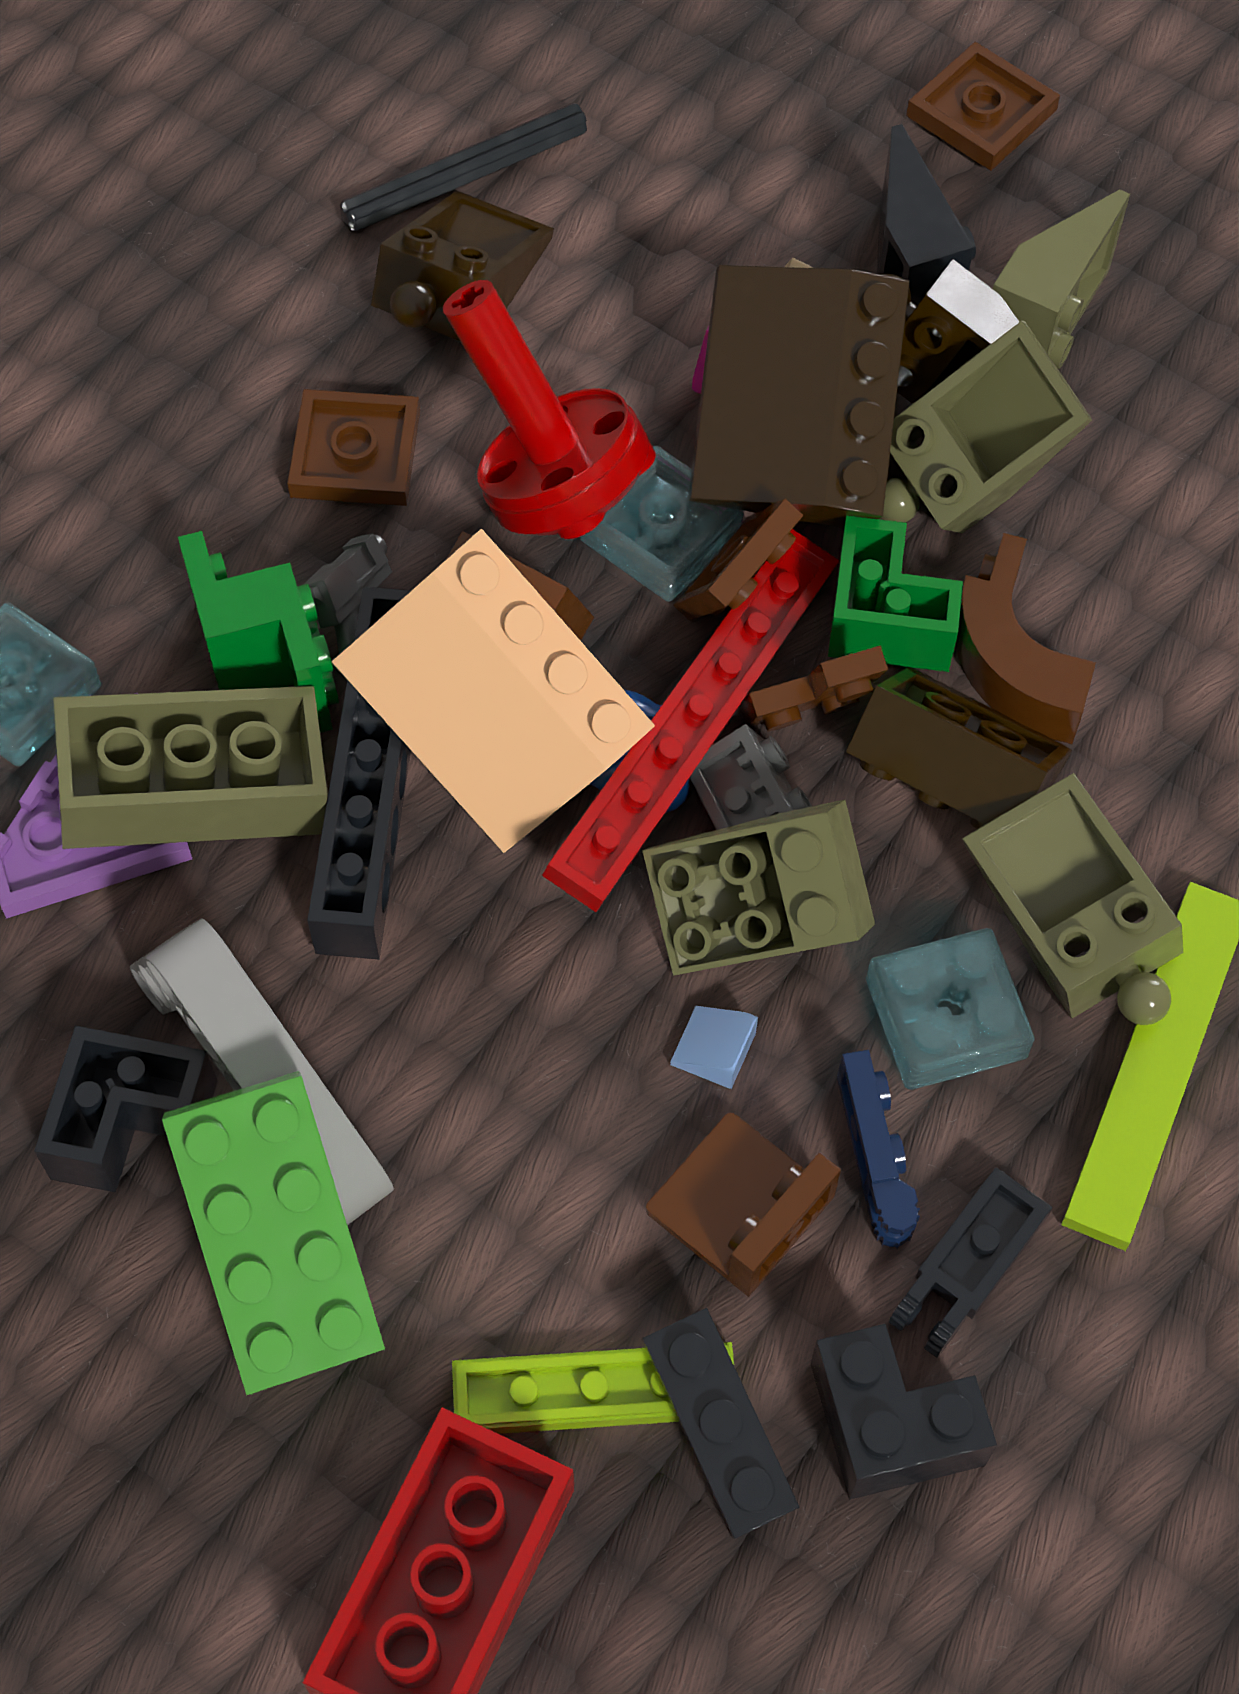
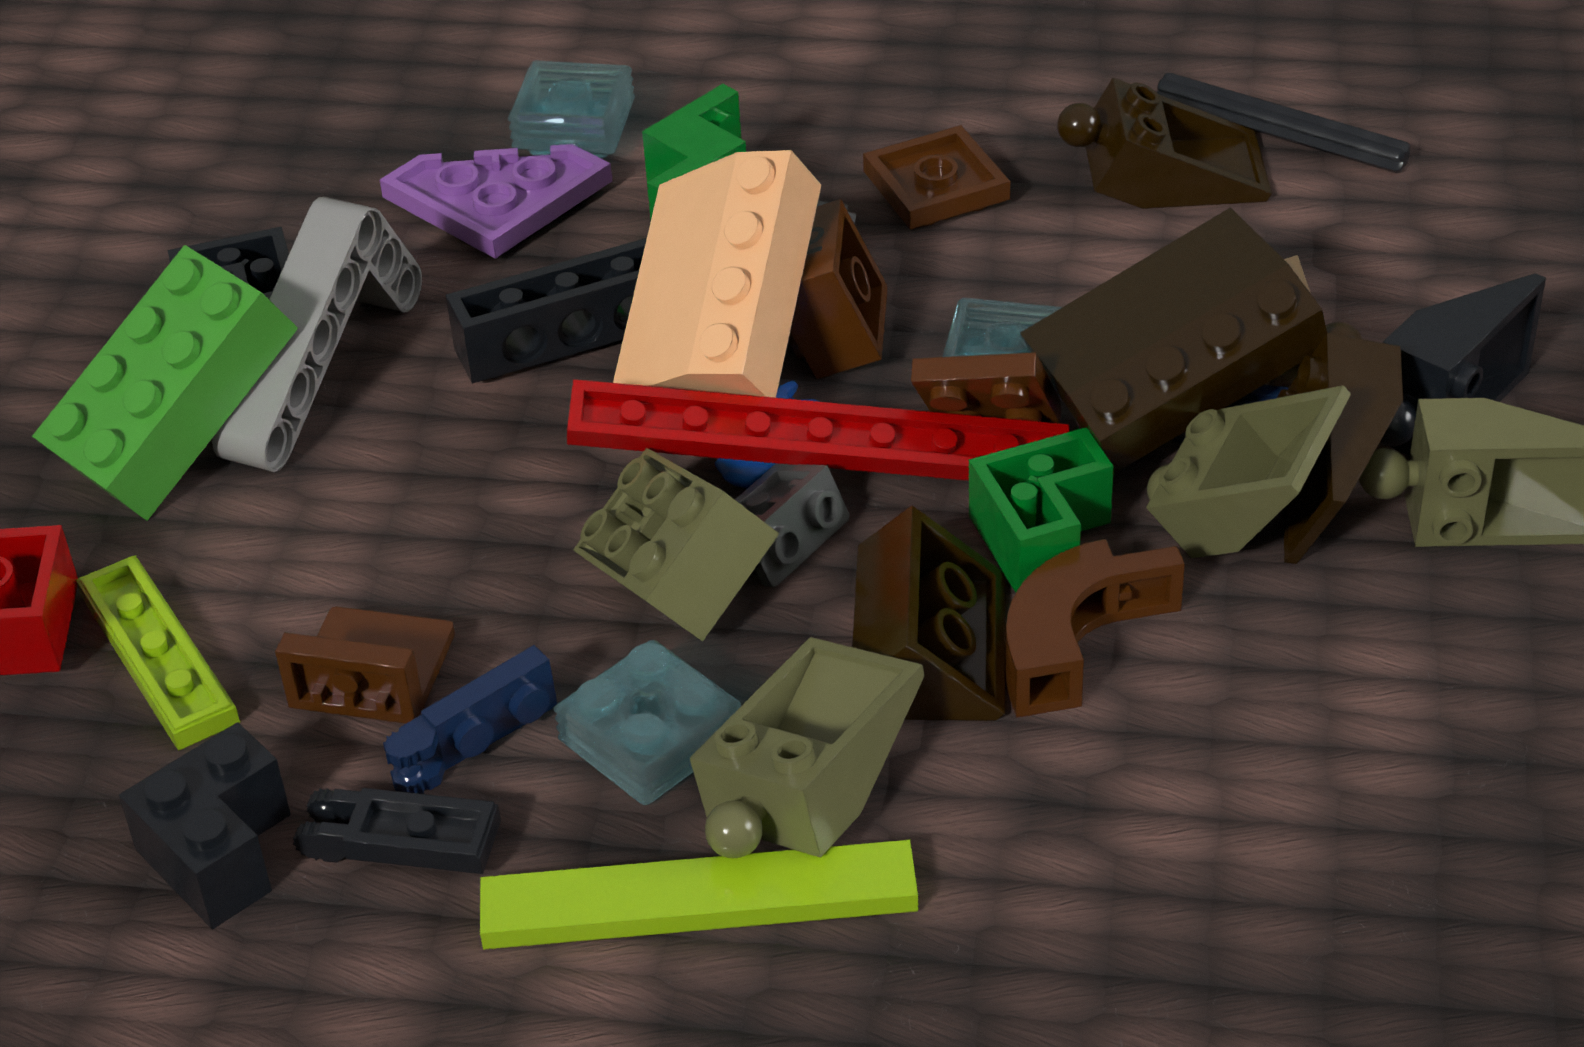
camera: 65 degrees right, 20 degrees down
olive brick [53,686,328,849] -> none
red piece [443,280,656,539] -> none
black plate [642,1308,800,1539] -> none
light blue slope [670,1006,758,1089] -> none
reddish brown plate [740,646,888,732] -> none

